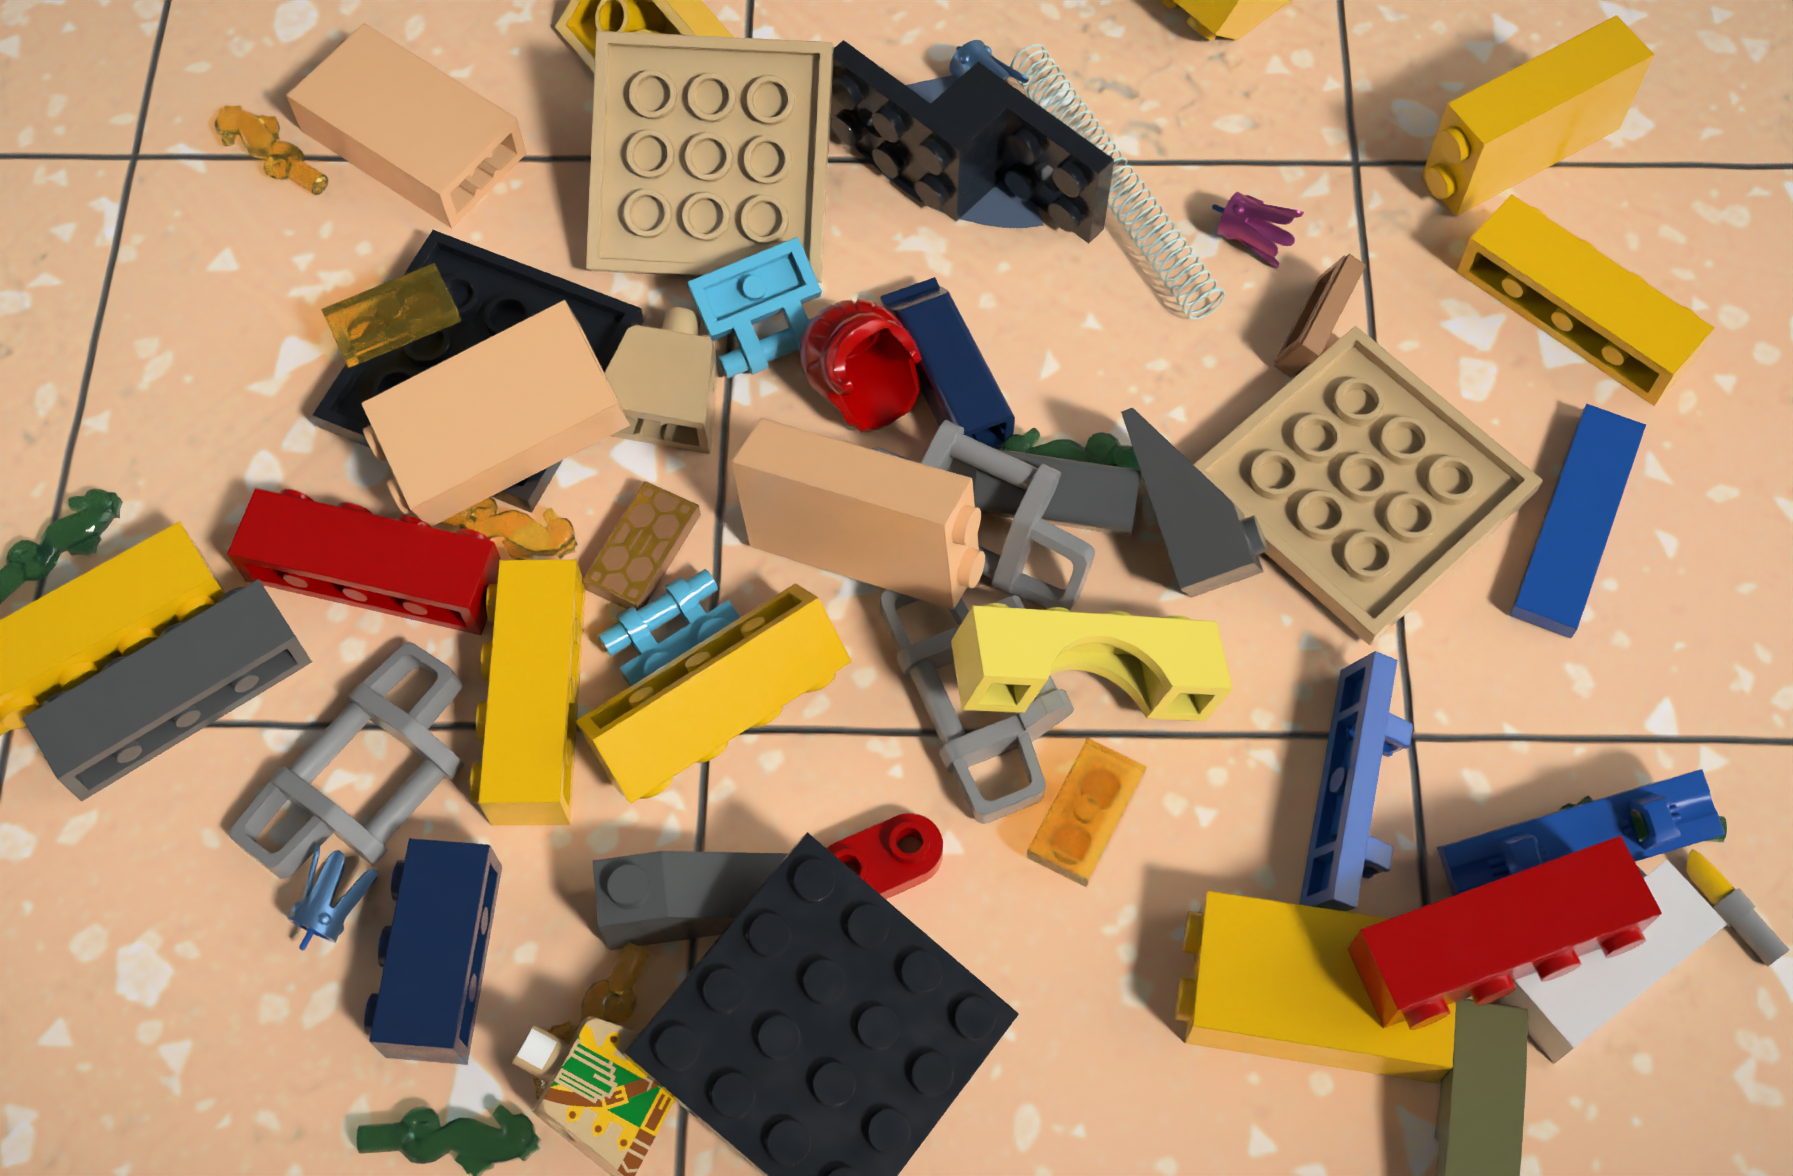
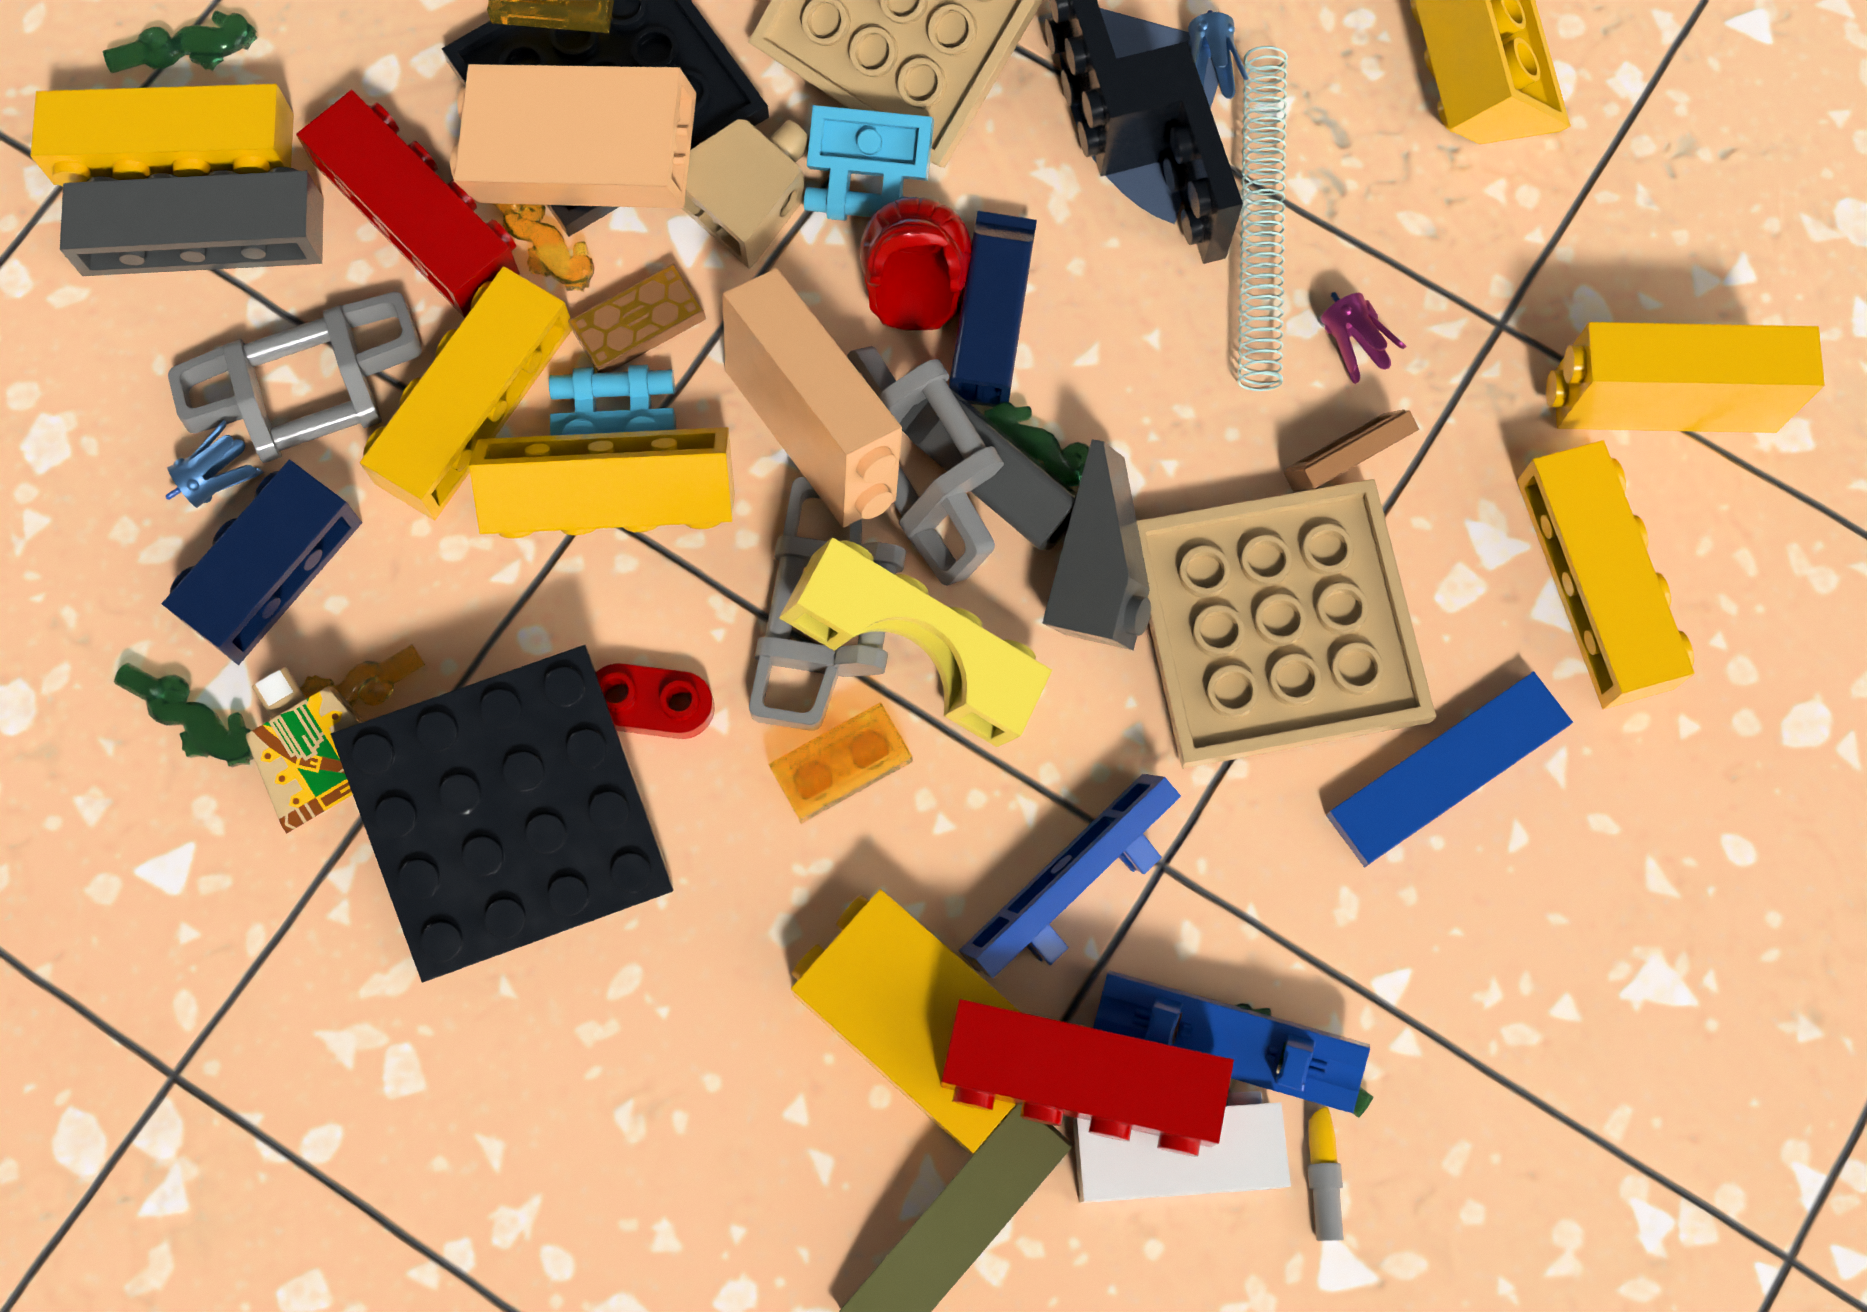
camera: 30 degrees right, 10 degrees up
dark grey slope [593,851,788,950] -> none

